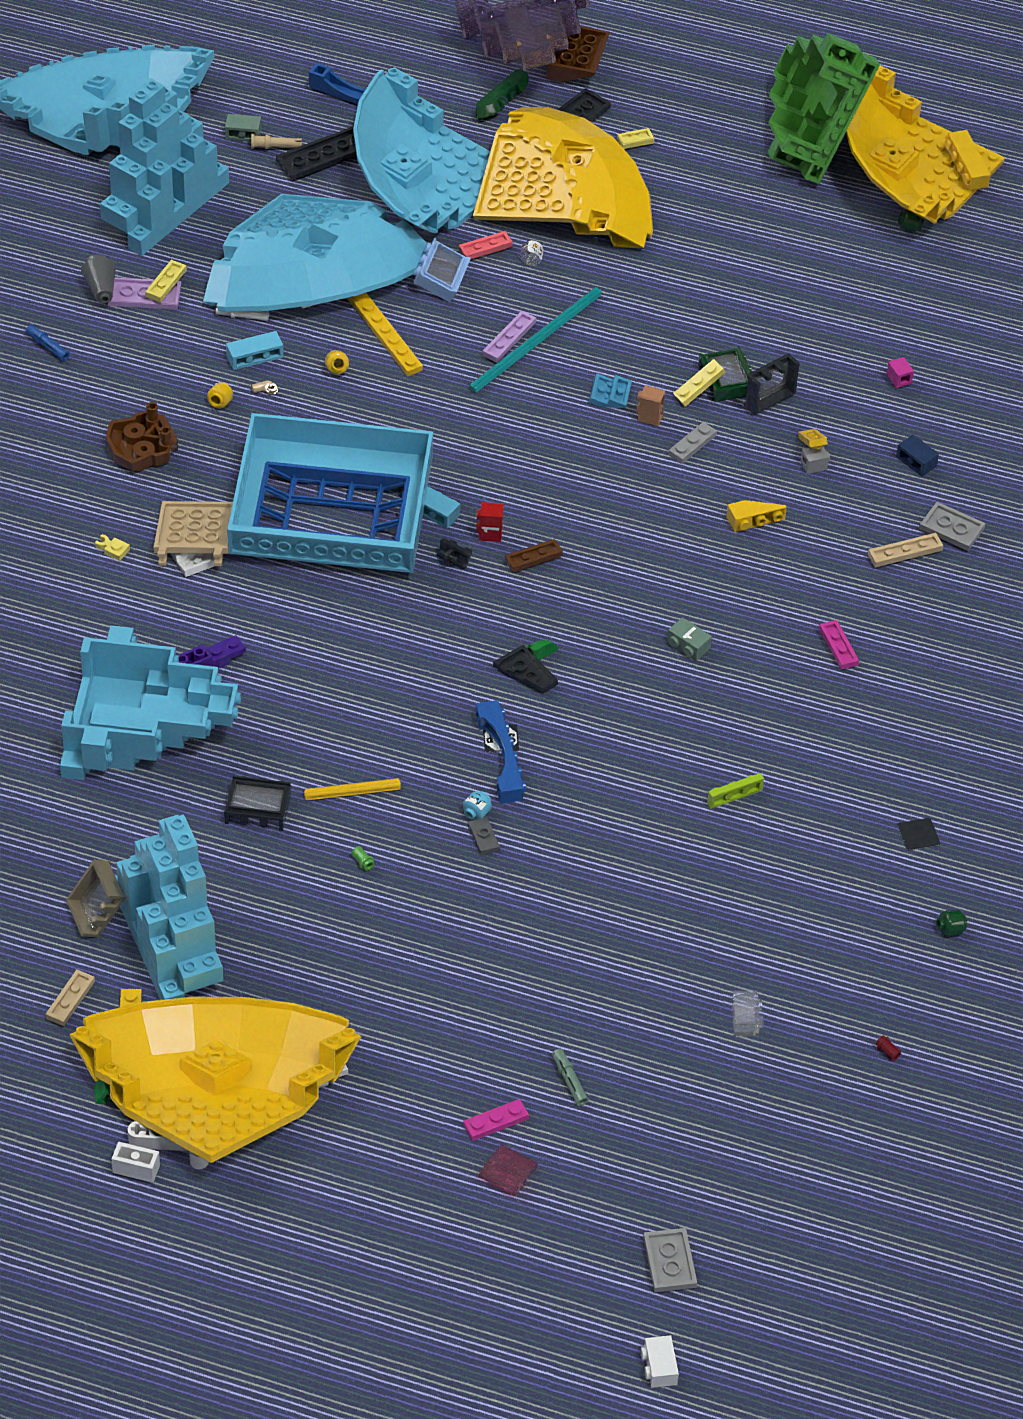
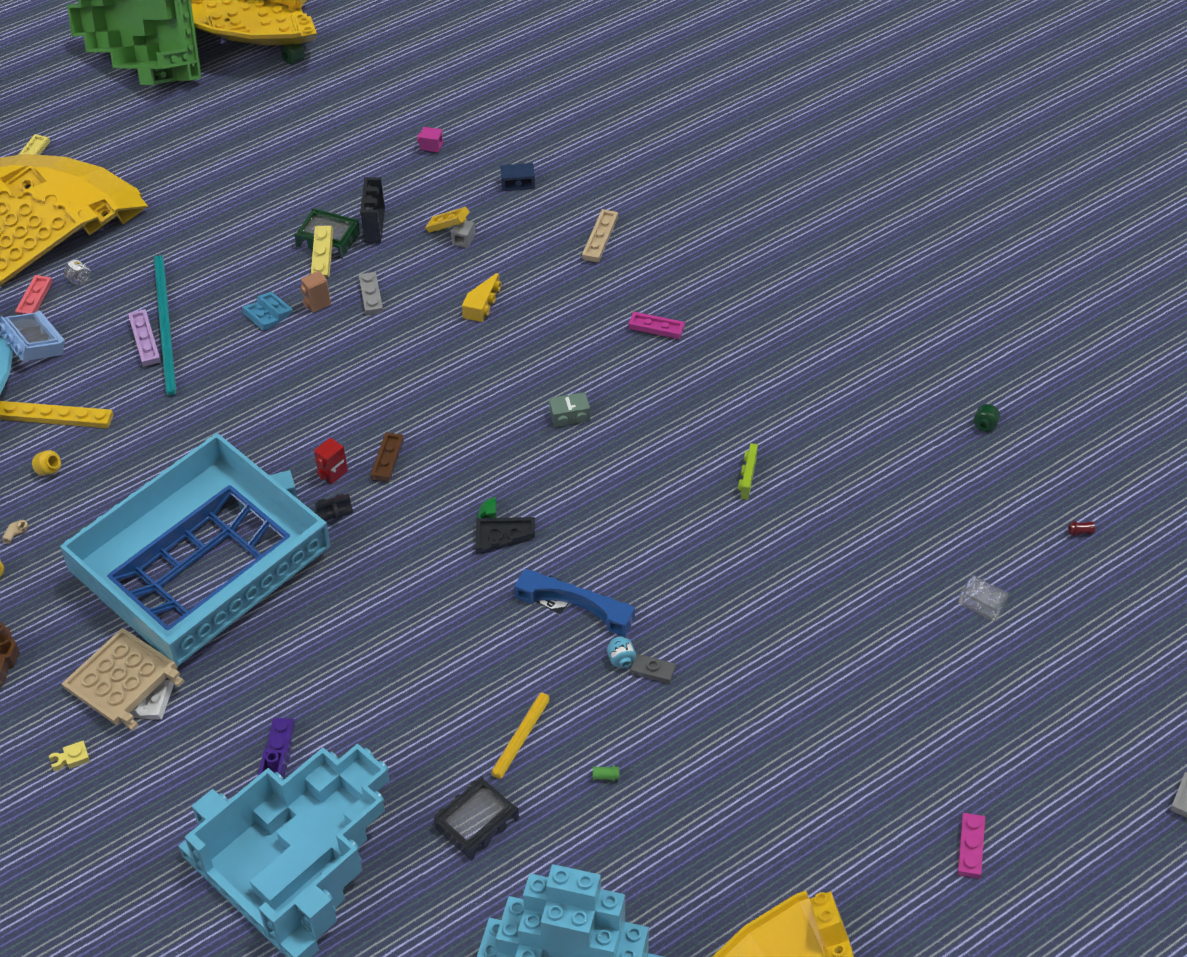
camera: 50 degrees left, 0 degrees up
clear pink slope [479,1145,538,1196] -> none
sand green pin [551,1049,589,1106] -> none
black sticker [897,818,941,850] -> none
light grey plate [919,502,986,551] -> none

